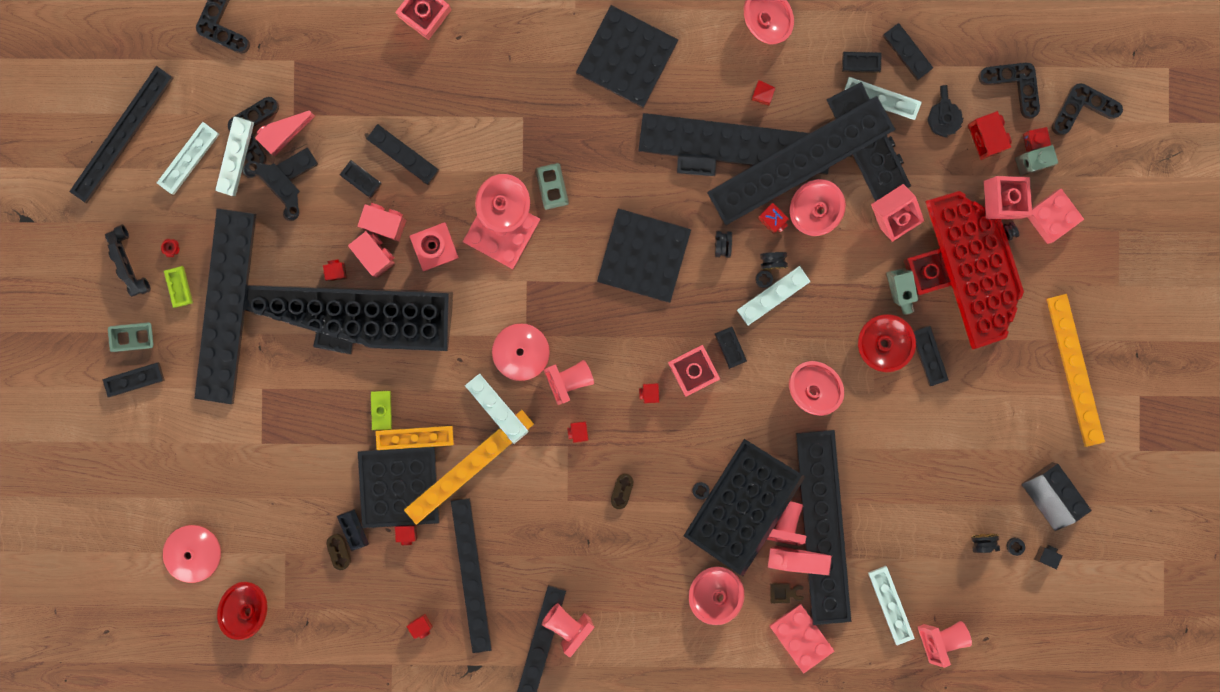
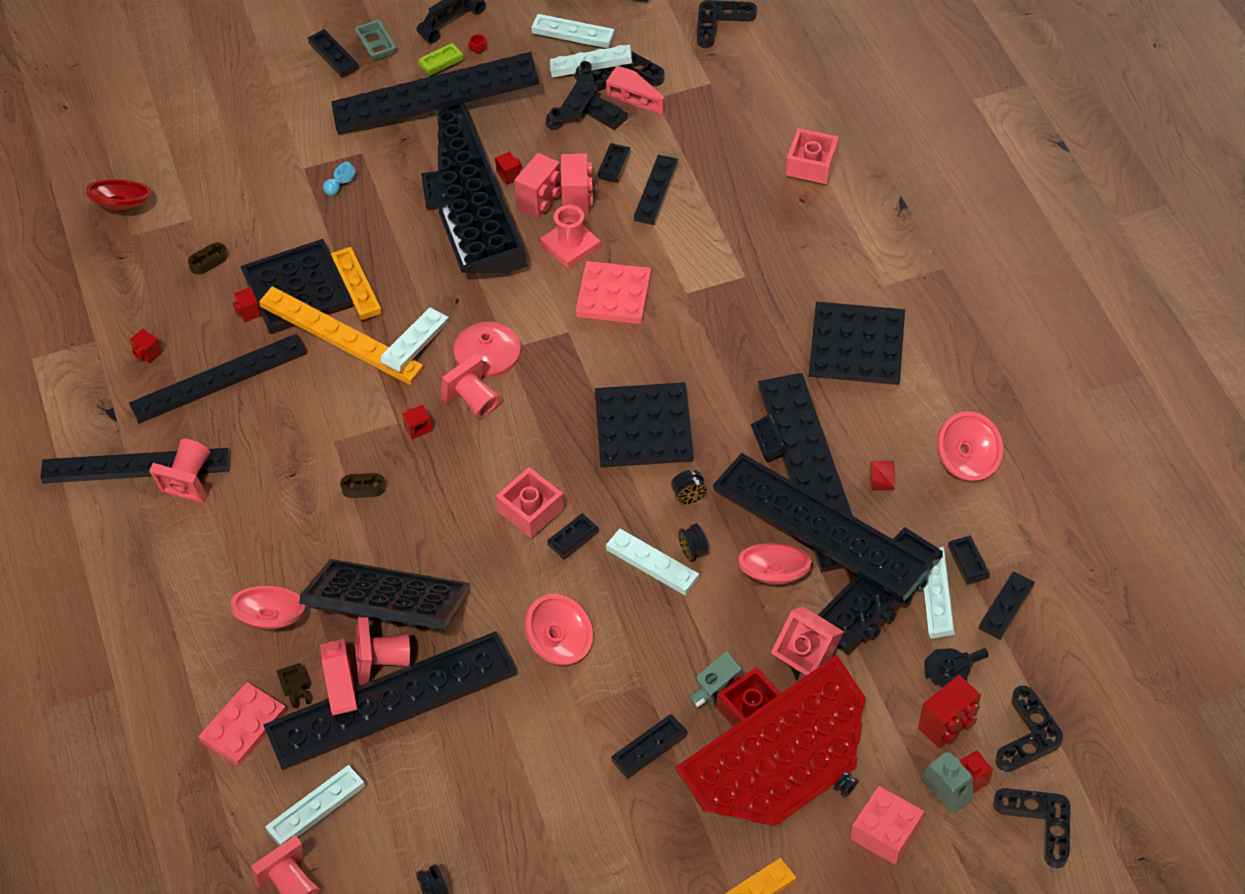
camera: 75 degrees right, 35 degrees down
coral dish [163,525,221,583] -> none
black plate [337,509,369,551] -> none
lime plate [371,391,392,430] -> none
coral dish [475,174,530,232] -> none
sand green piece [535,163,569,210] -> none
red plate [639,383,659,403] -> none
black bush [692,482,710,500] -> none
black bush [755,271,773,288] -> none
red brick [758,203,789,234] -> none
red dish [858,314,916,372] -> none
coral brick [984,176,1032,220] -> none
none -> medium azure plate [323,162,356,196]

